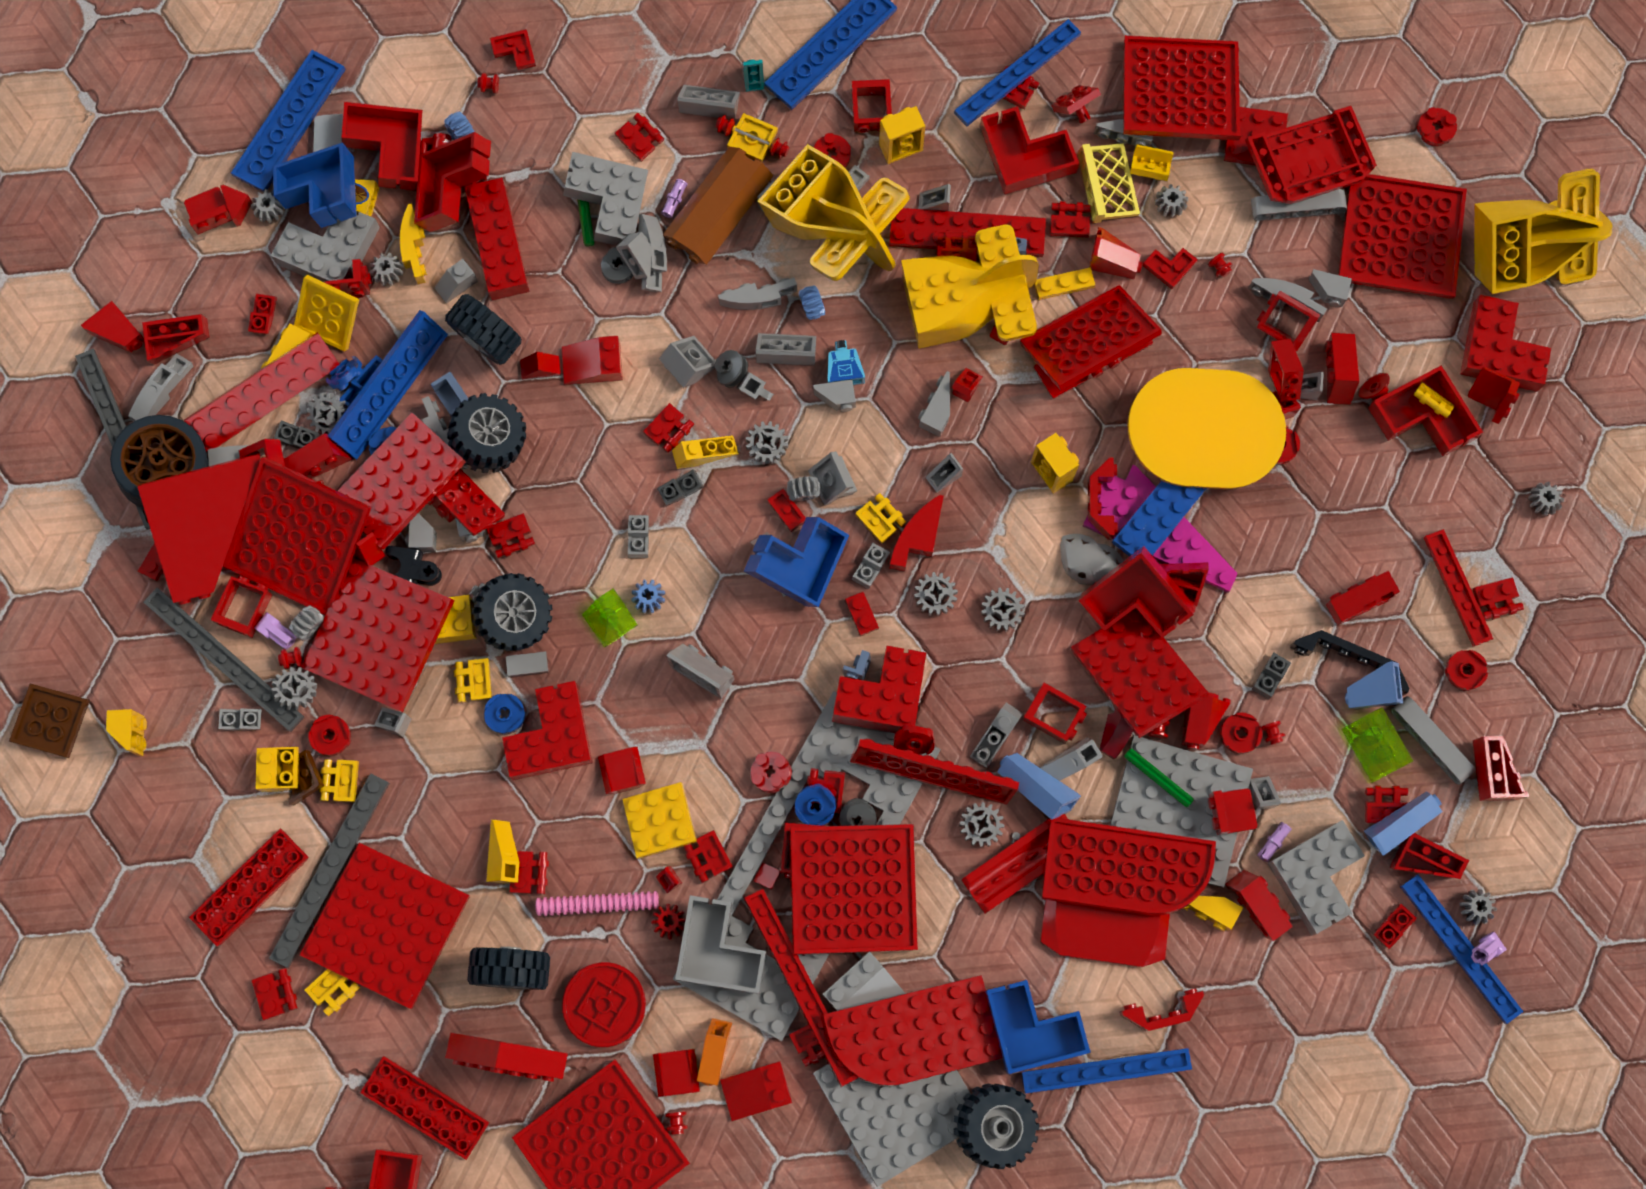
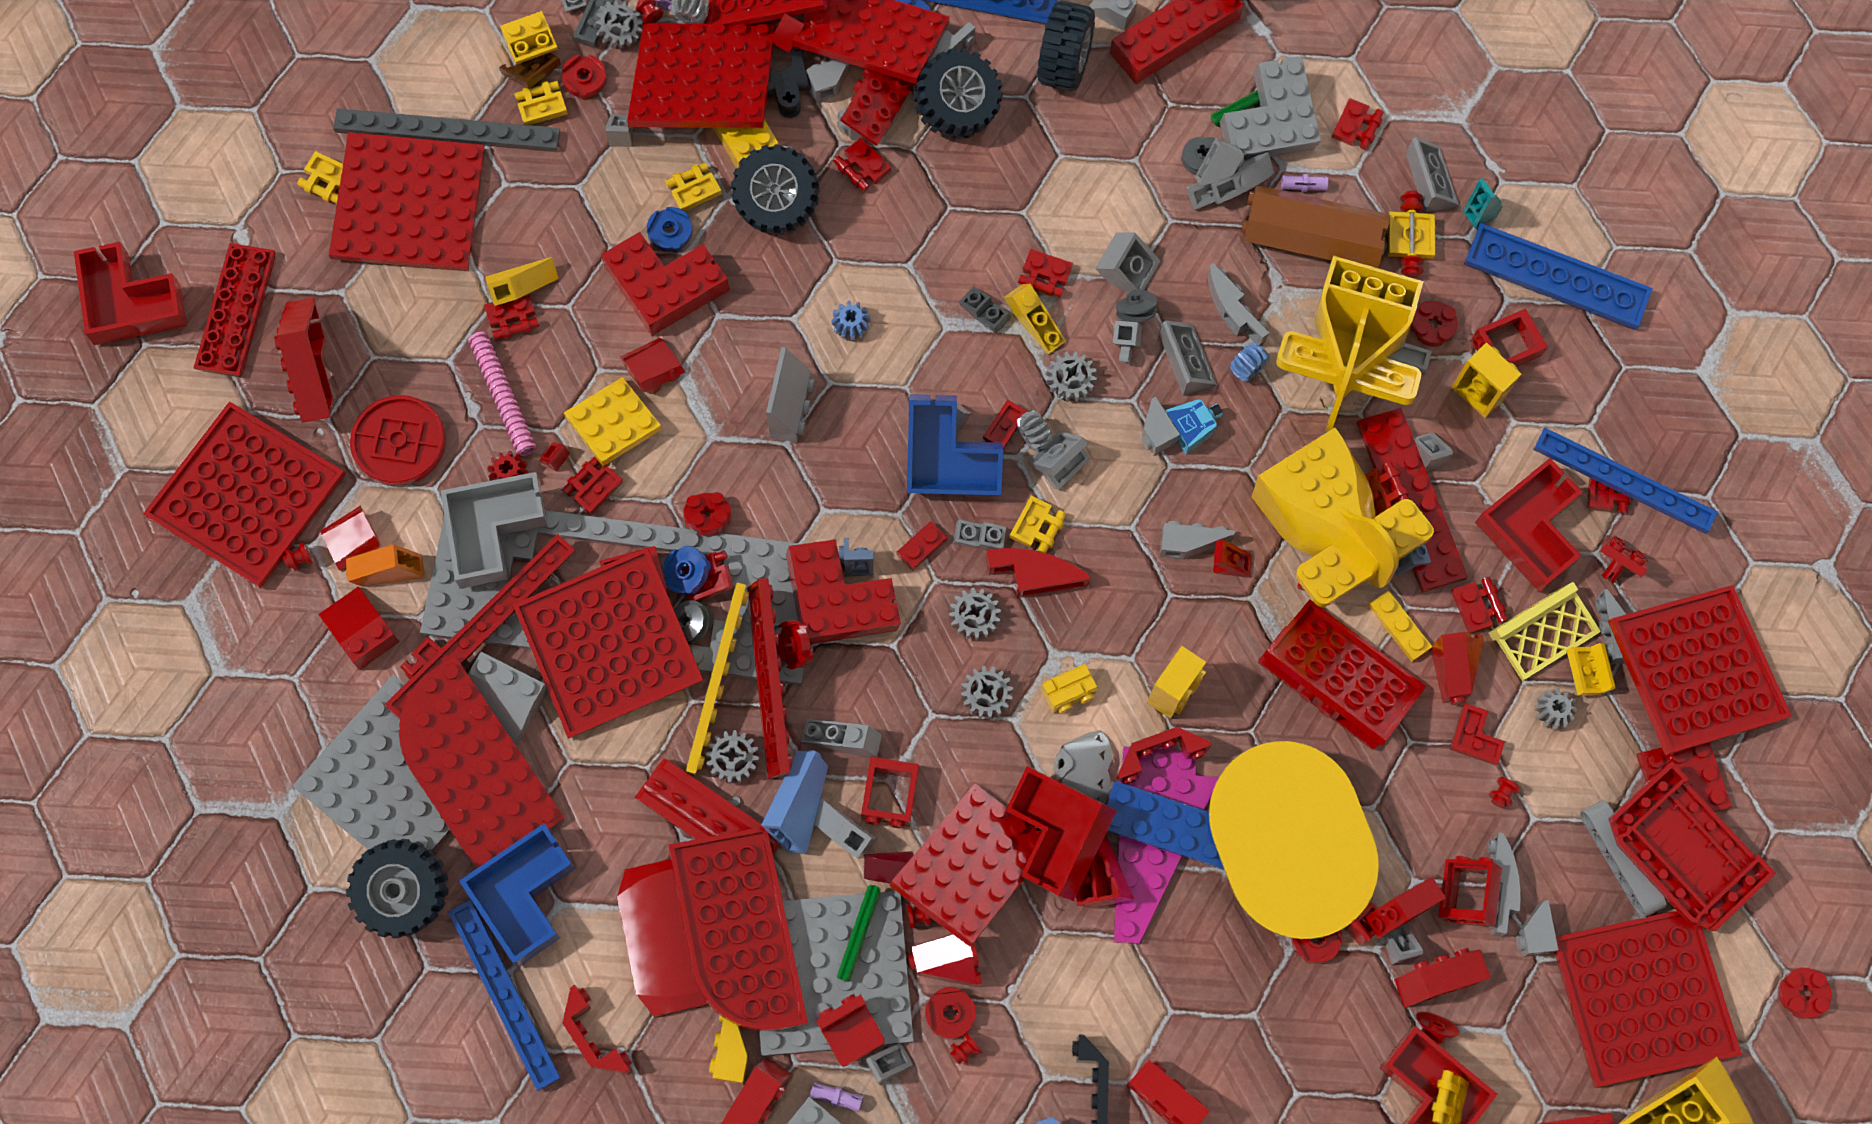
camera: 65 degrees right, 5 degrees down
red plate [189,828,309,947] -> none
red plate [252,968,298,1020] -> none
sand blue panel [431,372,468,417] -> none
black wheel [467,946,550,990] -> none
light grey tile [506,651,549,677] -> none
red slope [520,351,561,380] -> none
red slope [562,336,623,385] -> none
clear neon green slope [582,588,638,648] -> none
light grey slope [628,515,649,558] -> none
slope [754,863,781,890] -> none
light grey slope [925,453,963,493] -> none
dark grey slope [1252,653,1291,700] -> none
none -> yellow plate [685,582,749,775]
none -> yellow brick [1040,664,1098,714]

